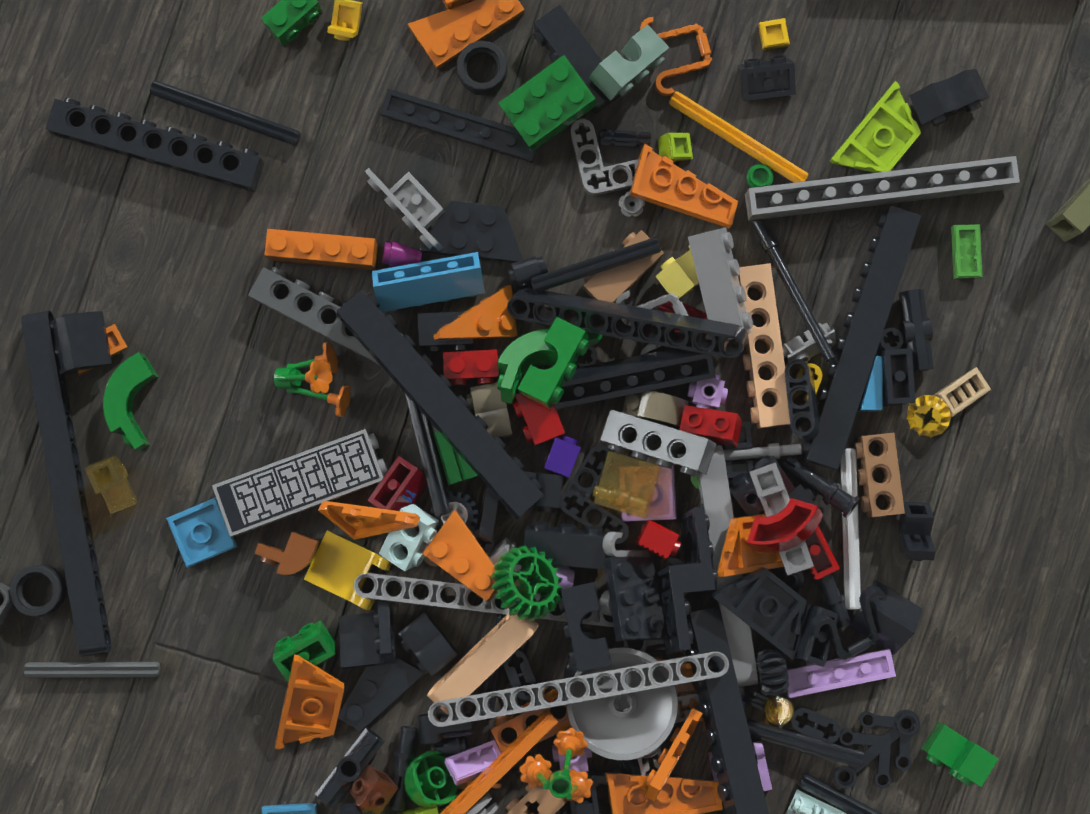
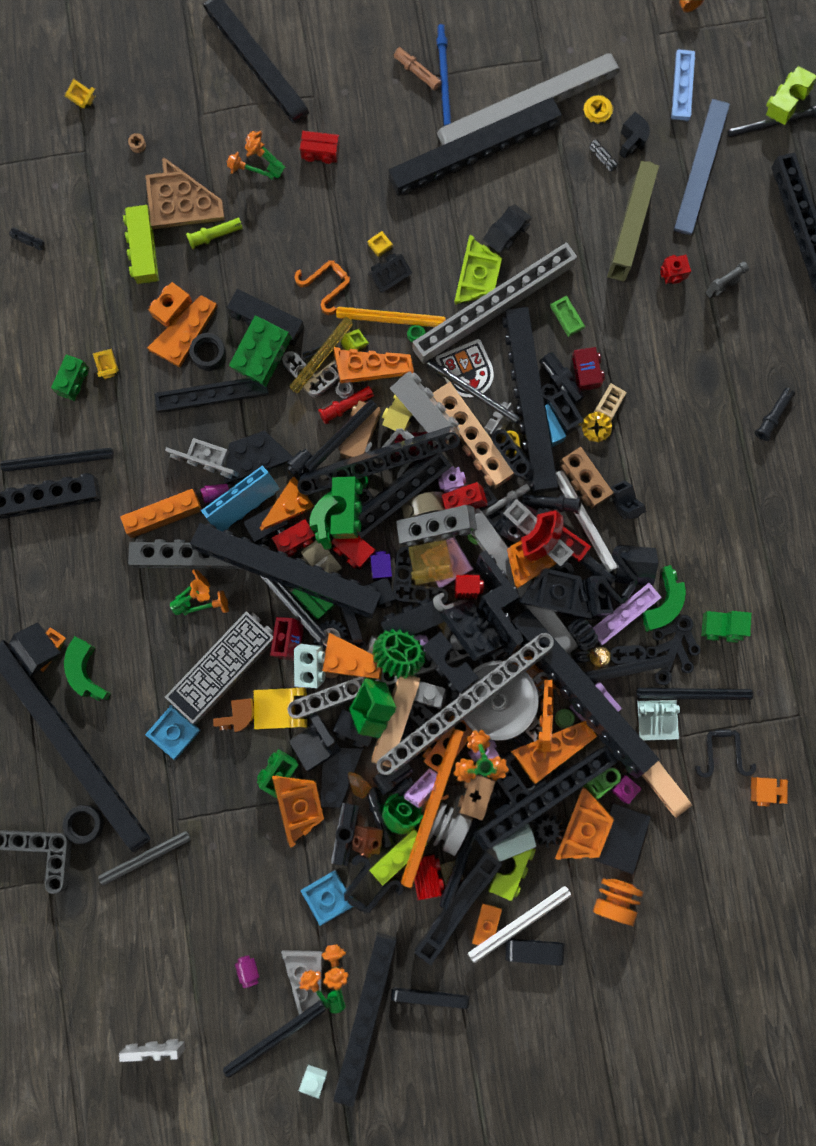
camera: 25 degrees left, 5 degrees down
clear yellow brick [85,455,138,514] -> none
orange wing [318,501,421,540] -> none
sand green arch [589,24,669,101] -> none
none -> clear yellow axle [290,317,353,393]
none -> red pin [318,386,374,424]
none -> clear orange slope [348,772,372,799]
none -> green piece [349,678,396,738]
none -> light grey torso [413,681,449,710]
none -> sticker [436,339,494,397]
none -> bright green plate [555,709,575,729]
none -> dark red brick [571,347,605,391]
none -> green arch [641,565,686,632]

